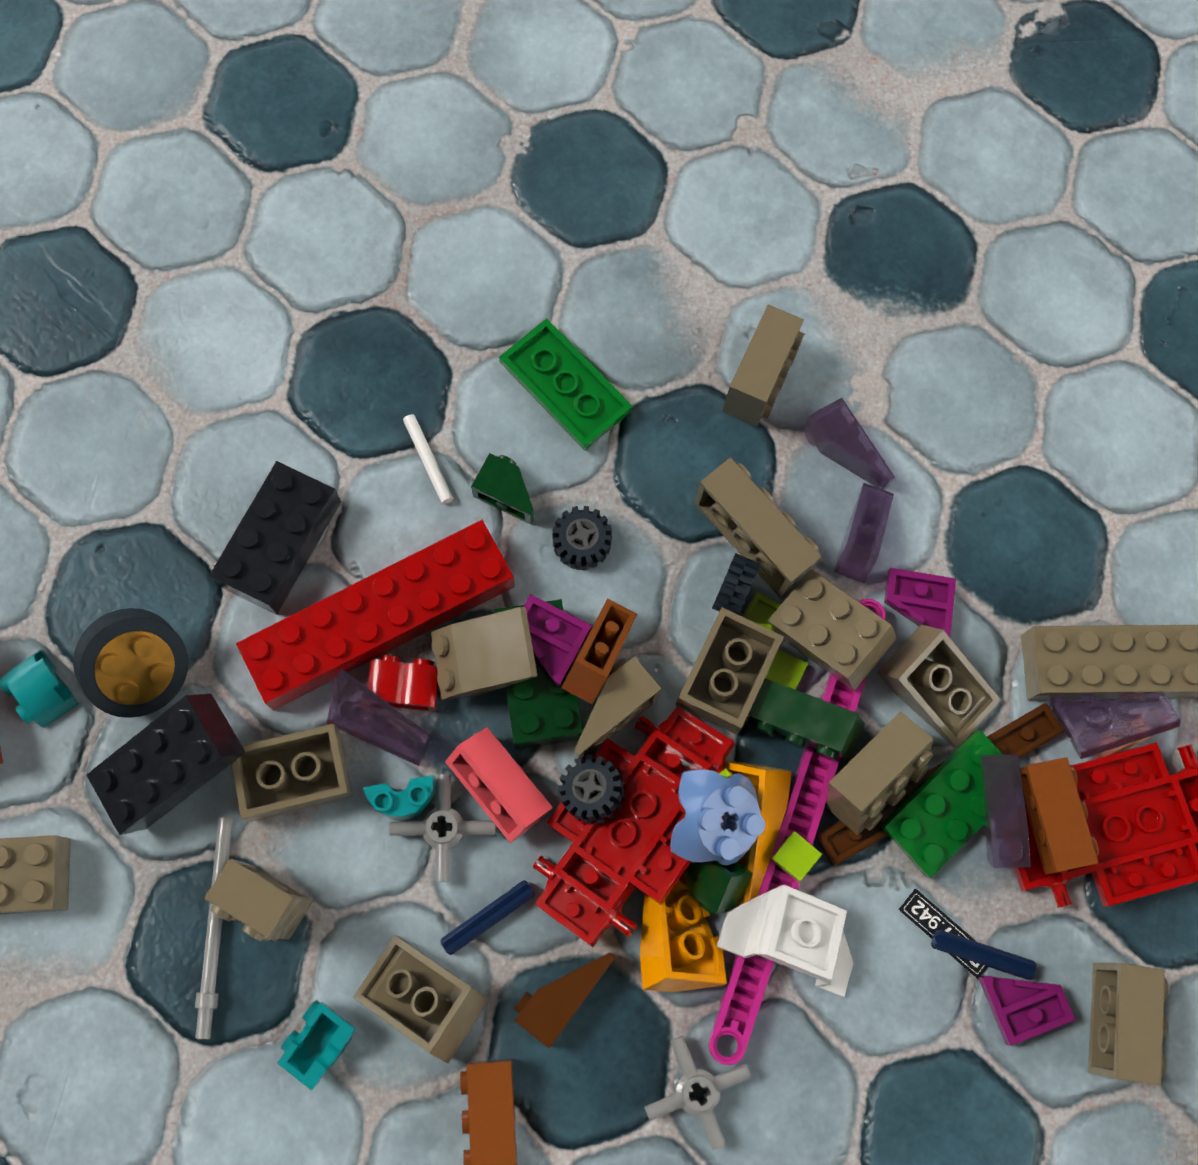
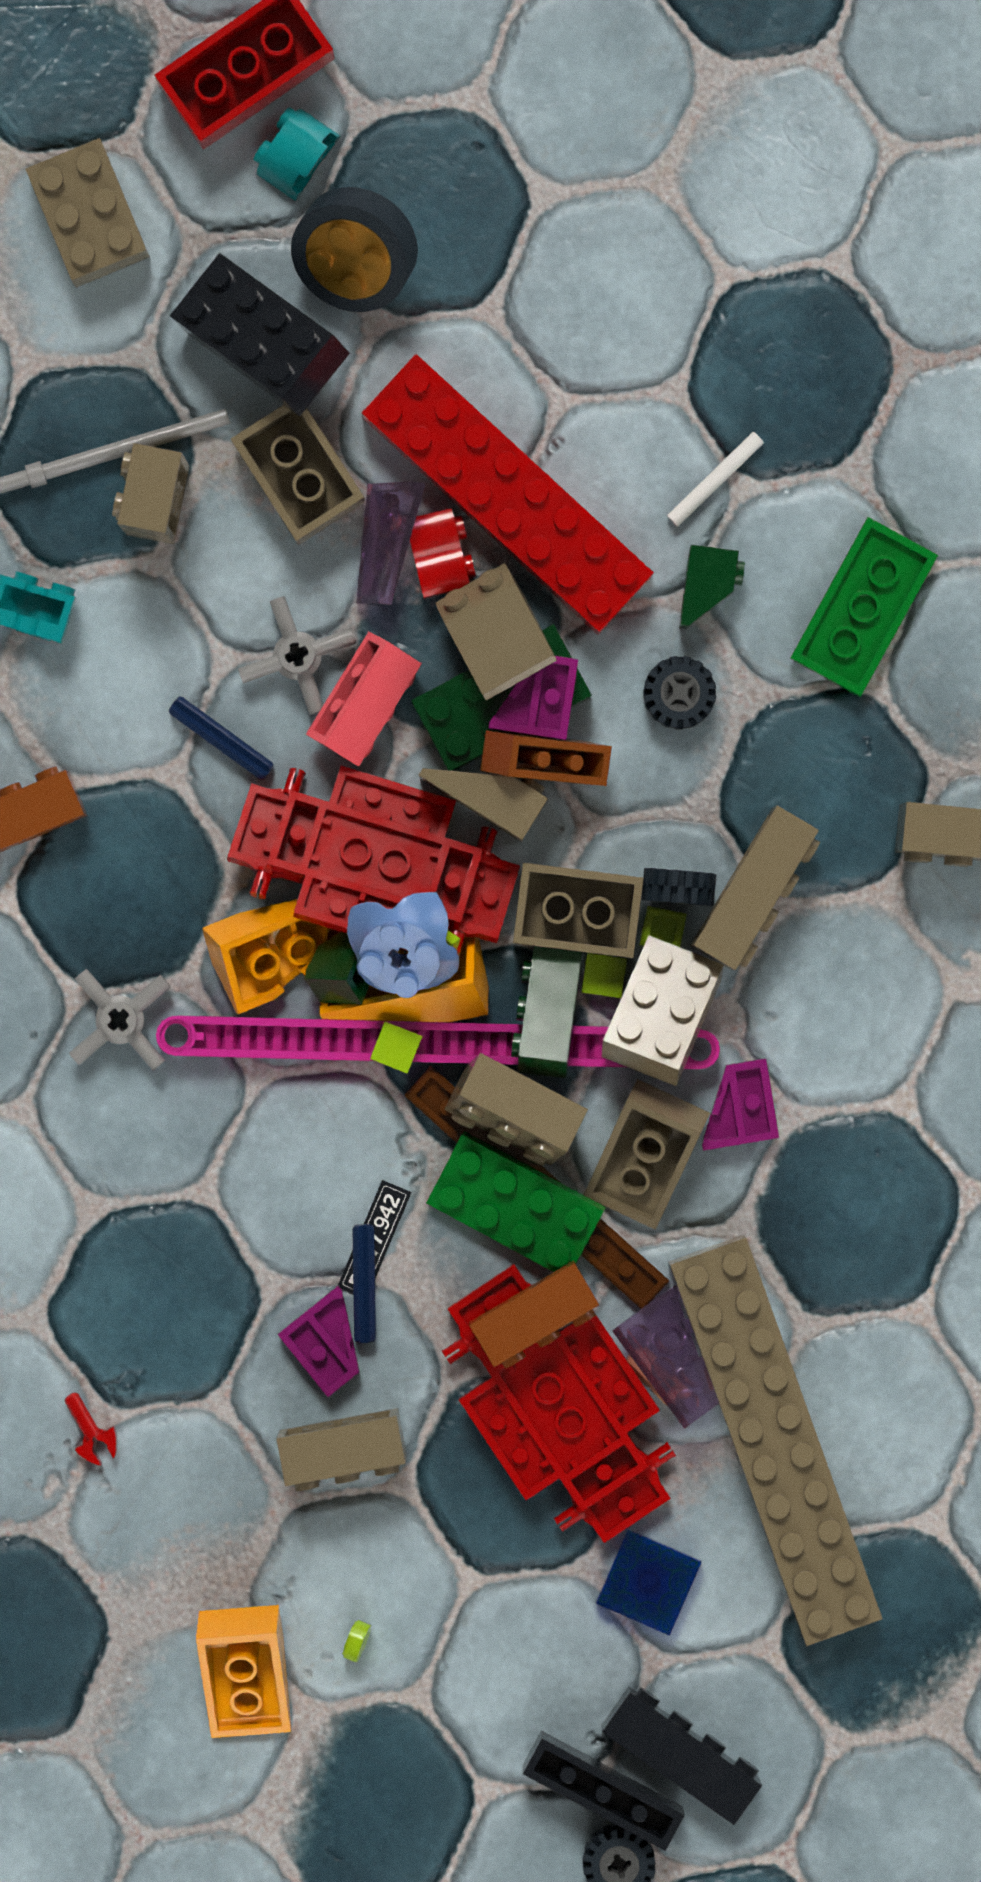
camera: 80 degrees right, 15 degrees up
black brick [209,461,341,615] -> none
dark tan slope [353,935,489,1064] -> none
teal cylinder [363,775,437,820] -> none
reddish brown slope [514,953,615,1048] -> none
black wheel [558,755,626,825] -> none
white piece [717,885,854,997] -> none
clear purple slope [804,398,895,491] -> none
clear purple slope [833,482,894,583] -> none
clear purple slope [981,754,1031,868] -> none

